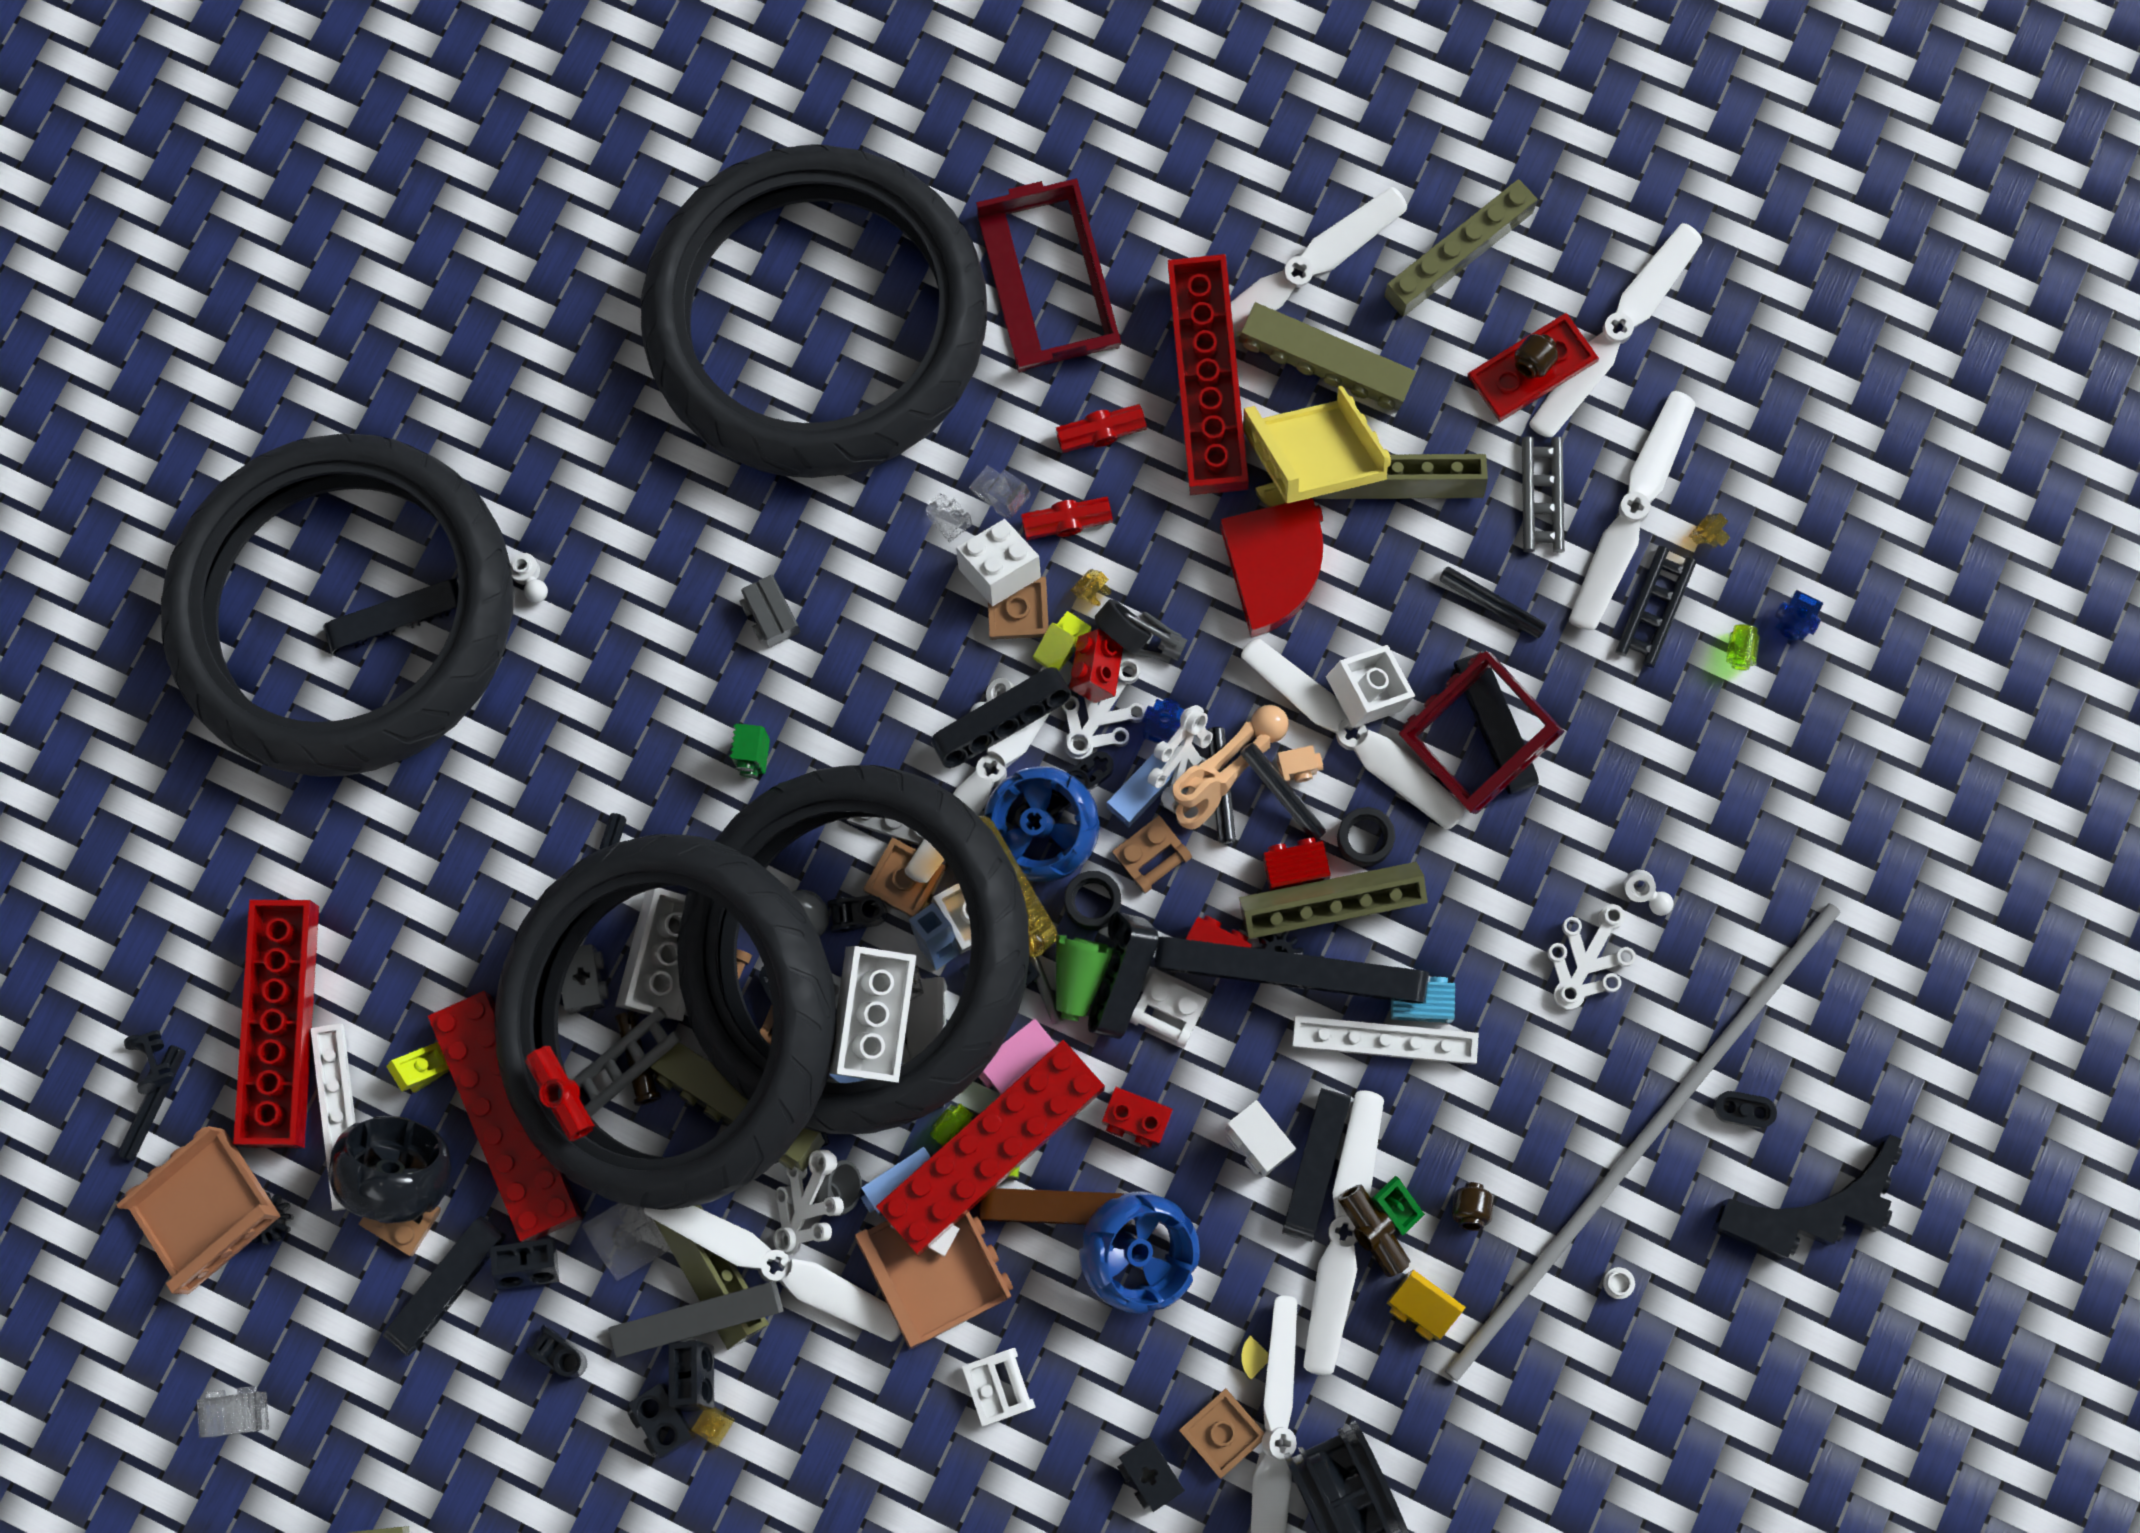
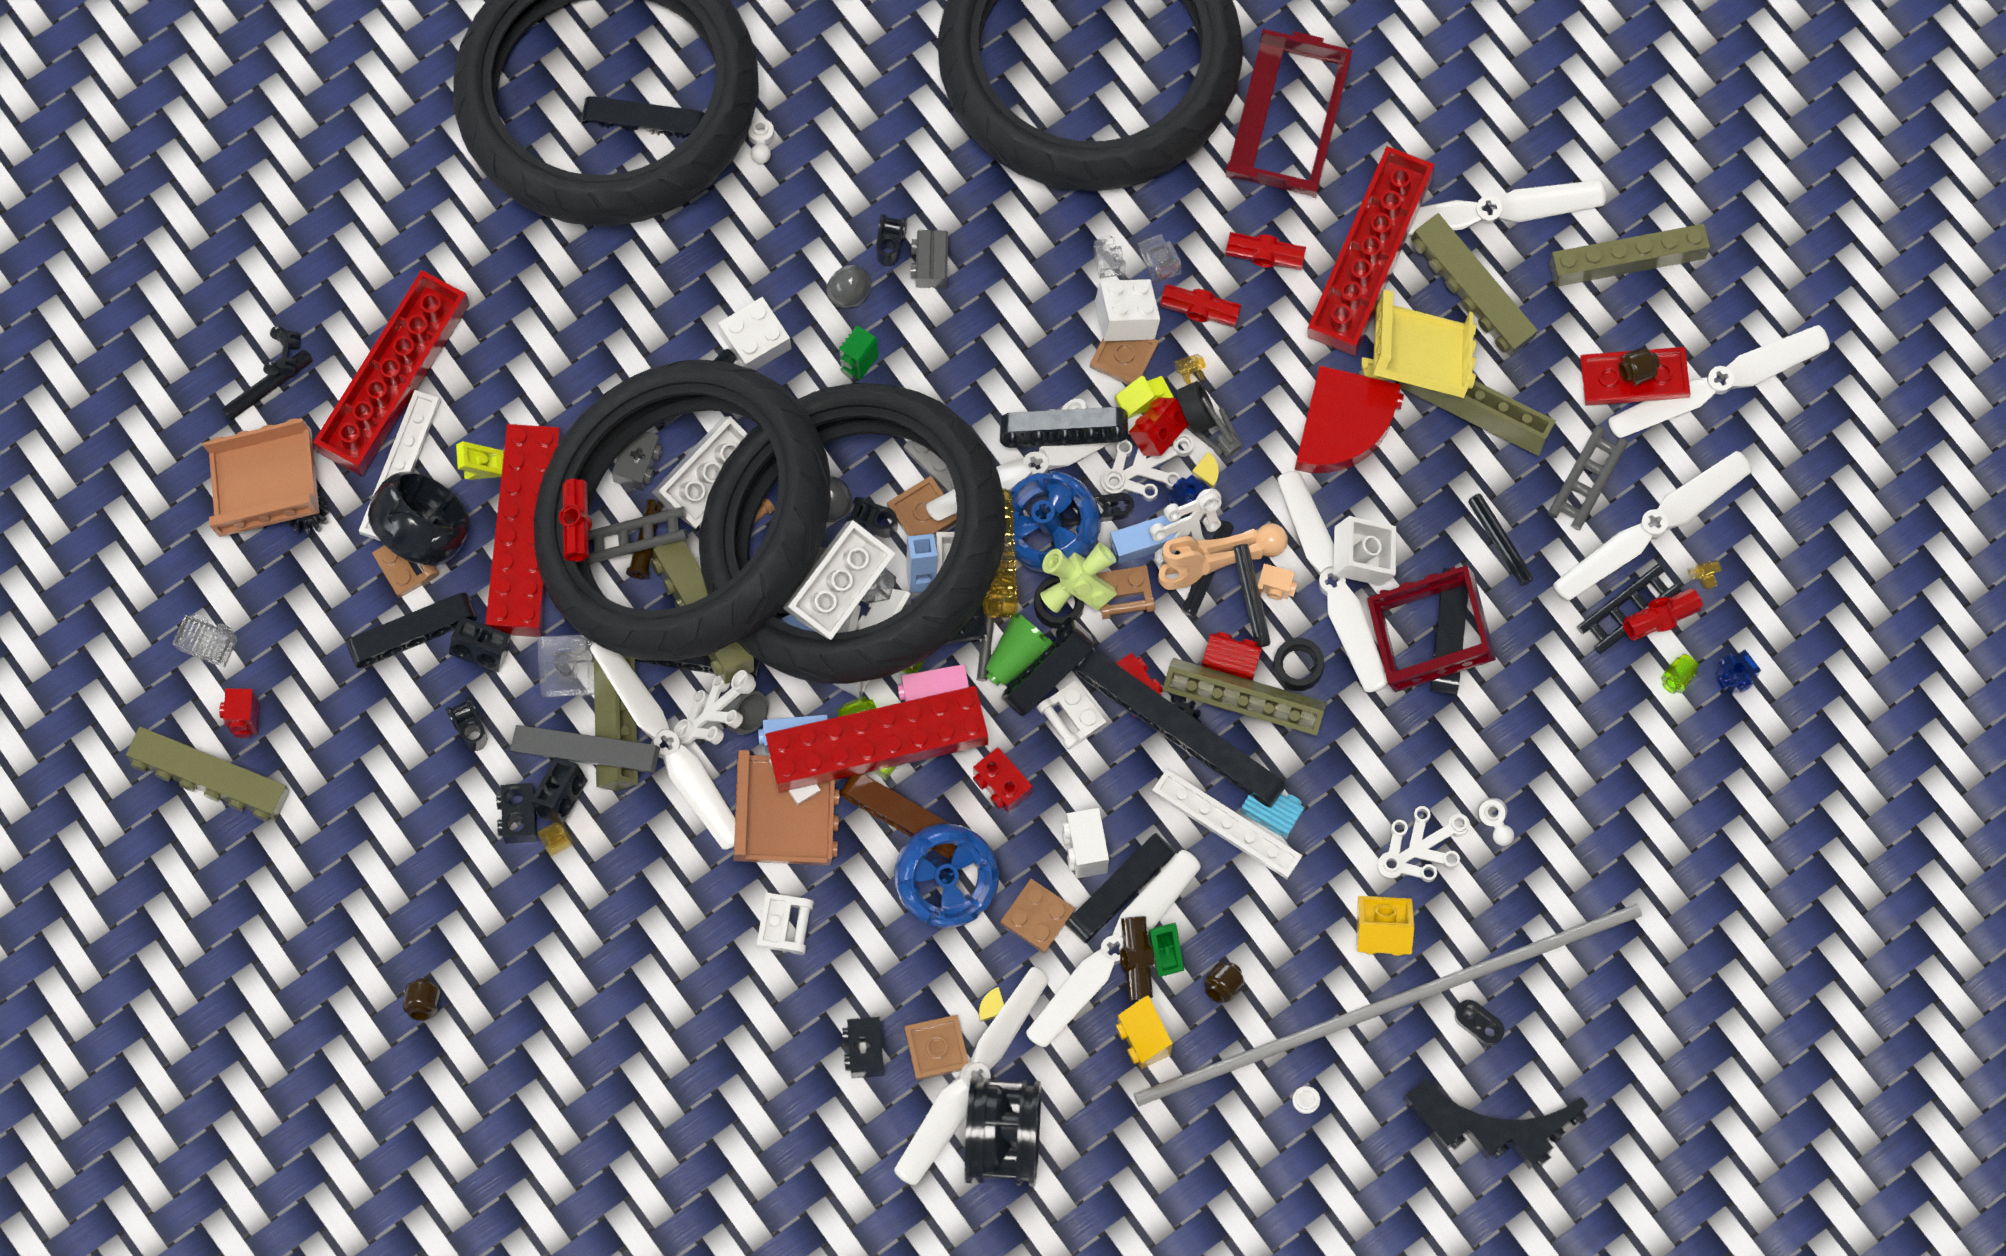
camera: 25 degrees right, 5 degrees down
none -> red brick [219,688,260,738]
none -> white brick [718,297,791,370]
none -> dark grey hat [826,265,872,308]
none -> black piece [876,214,908,266]
none -> medium nougat plate [1000,879,1076,954]
none -> yellowish green brick [1040,542,1117,613]
none -> light yellow tile [1192,451,1219,489]
none -> yellow slope [1356,896,1414,956]
none -> red piece [1623,588,1703,641]

